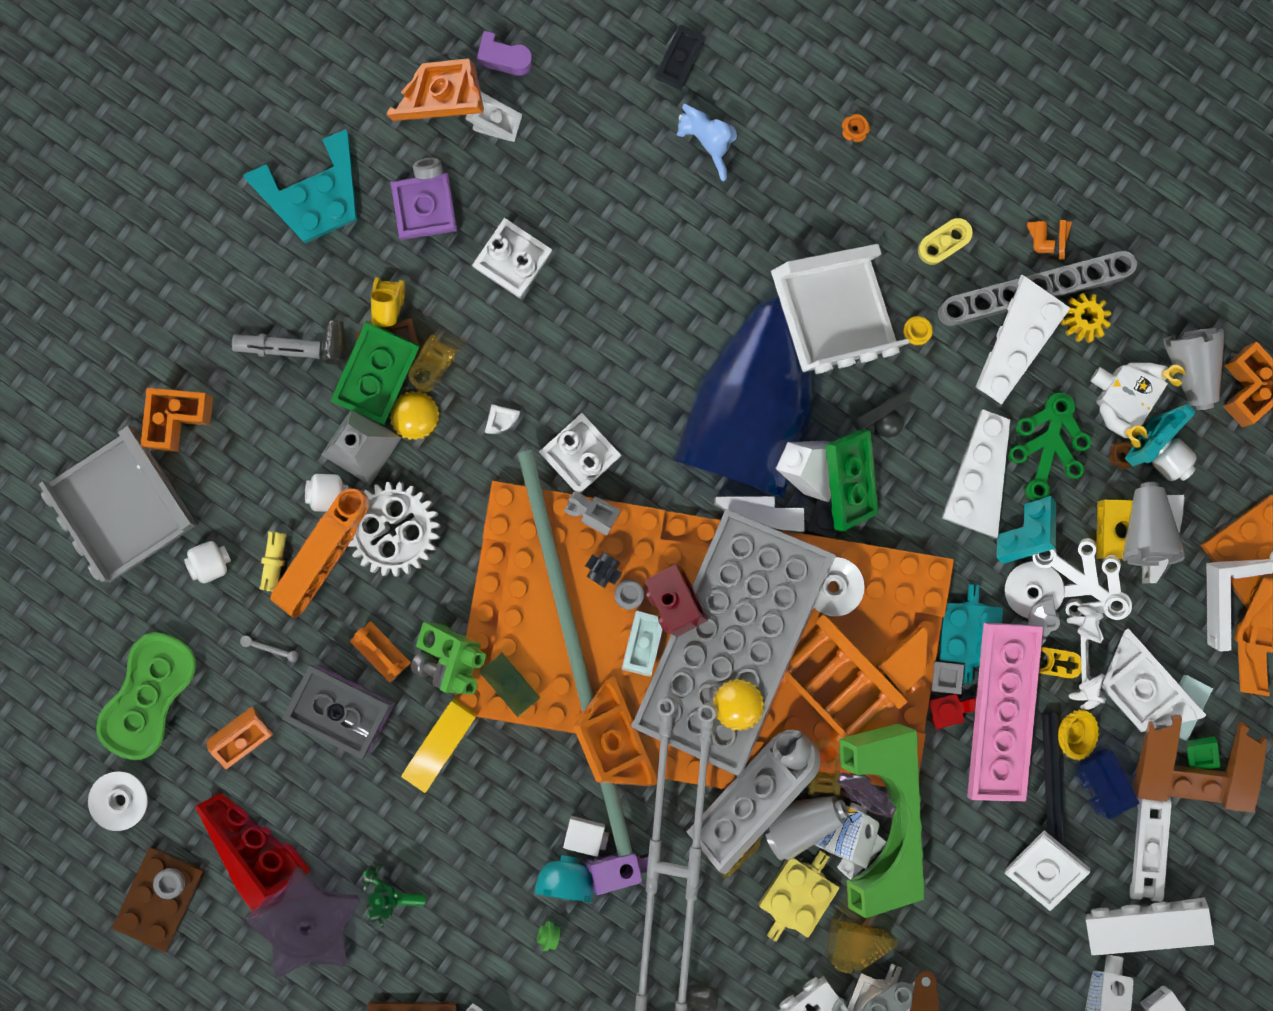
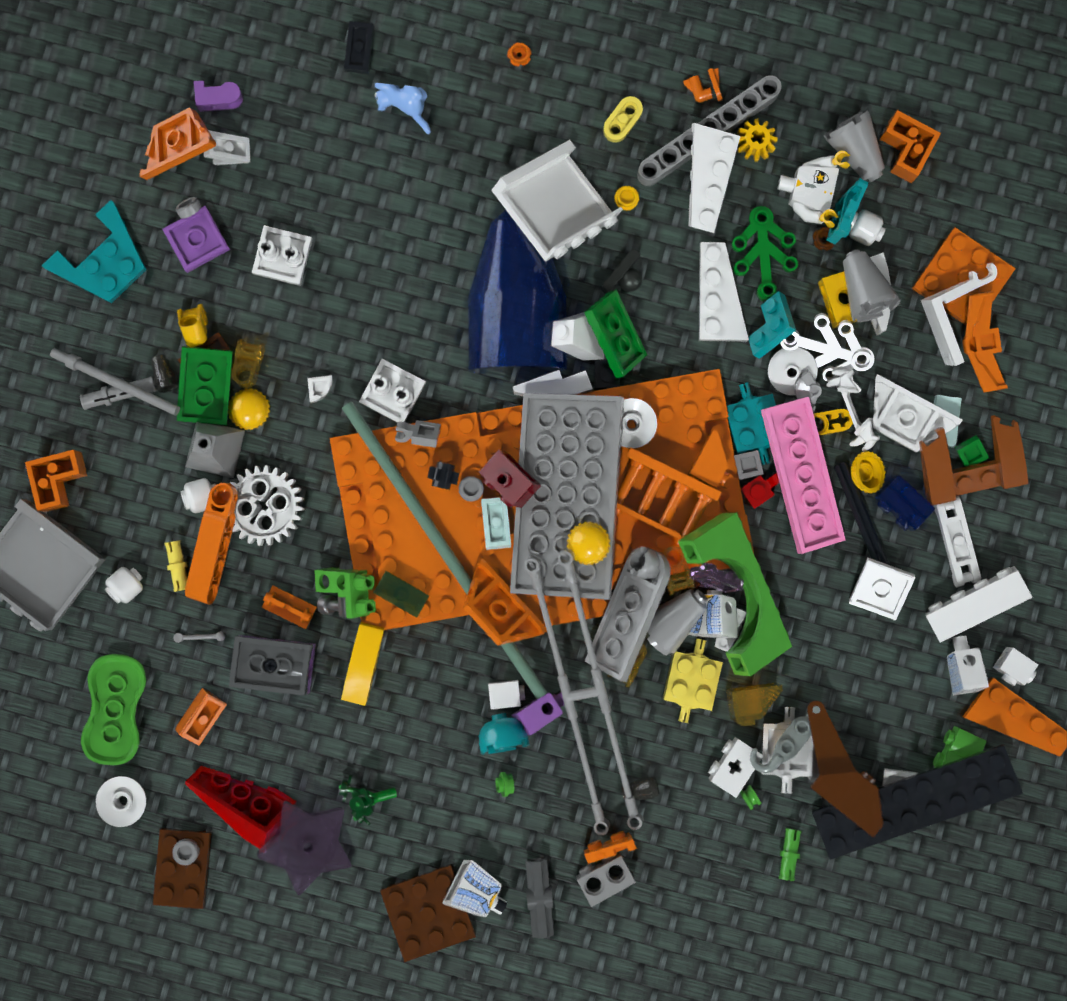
camera: 20 degrees left, 0 degrees up
none -> light grey bar [50,348,180,416]

